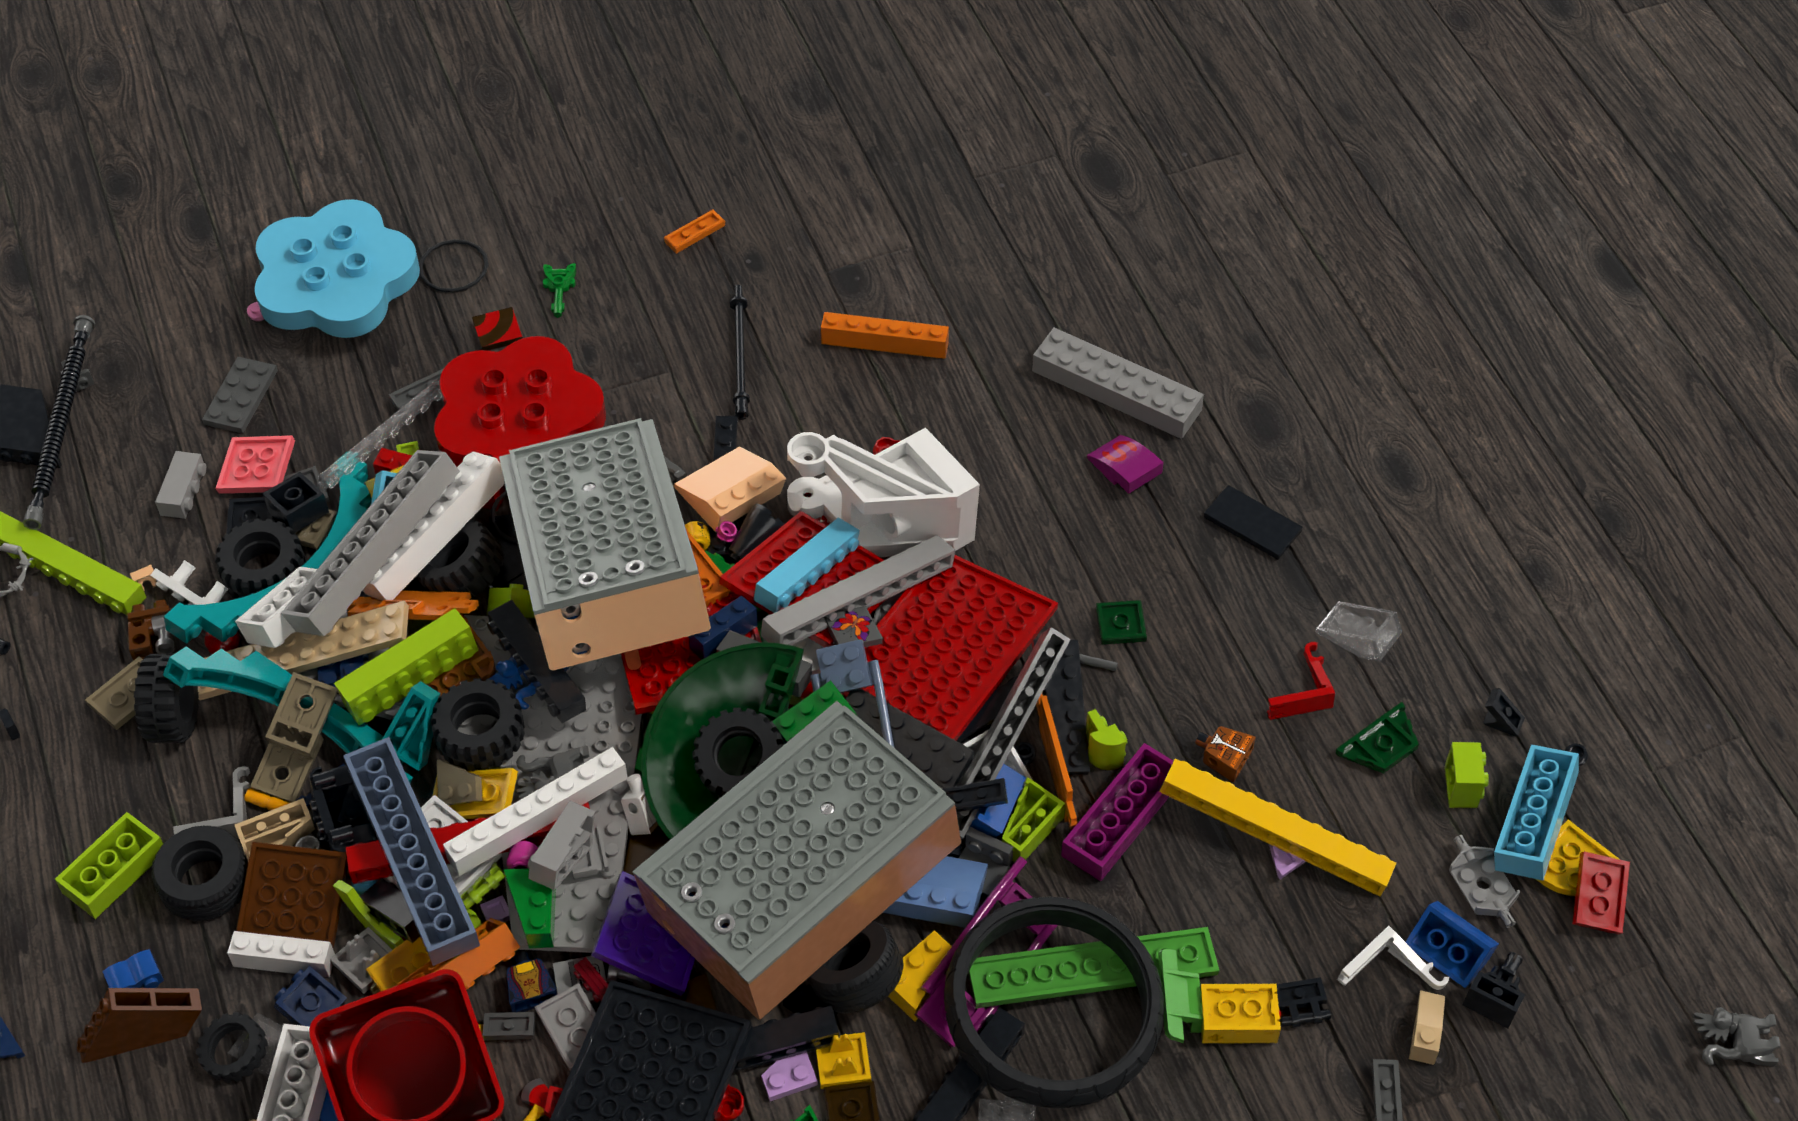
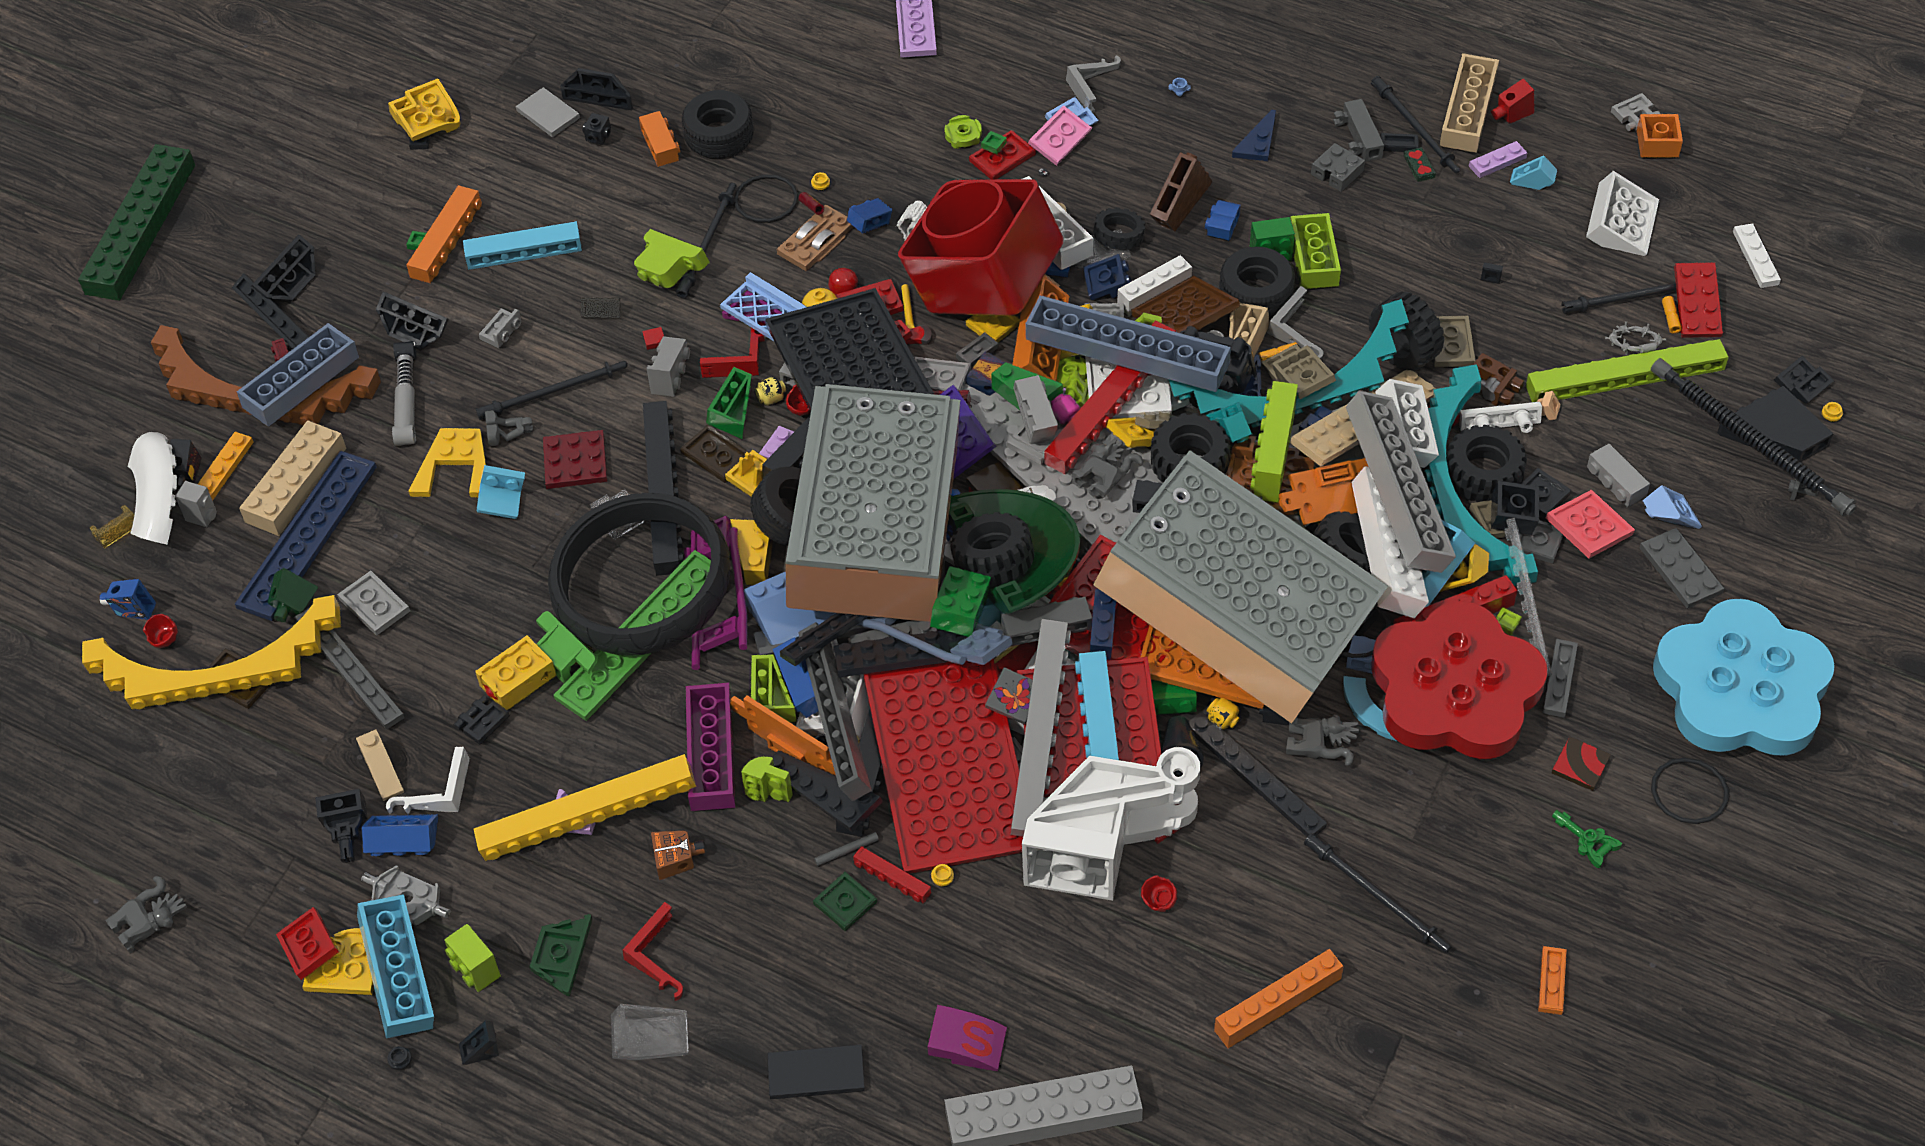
camera: 140 degrees right, 0 degrees up
white brick [443,747,628,876] -> none
light nougat slope [673,447,786,532] -> none
dark pink plate [716,521,737,542] -> none
none -> red piece [853,846,931,903]
none -> yellow plate [931,864,954,886]
none -> green brick [1250,217,1295,261]
none -> light blue slope [1643,485,1702,529]

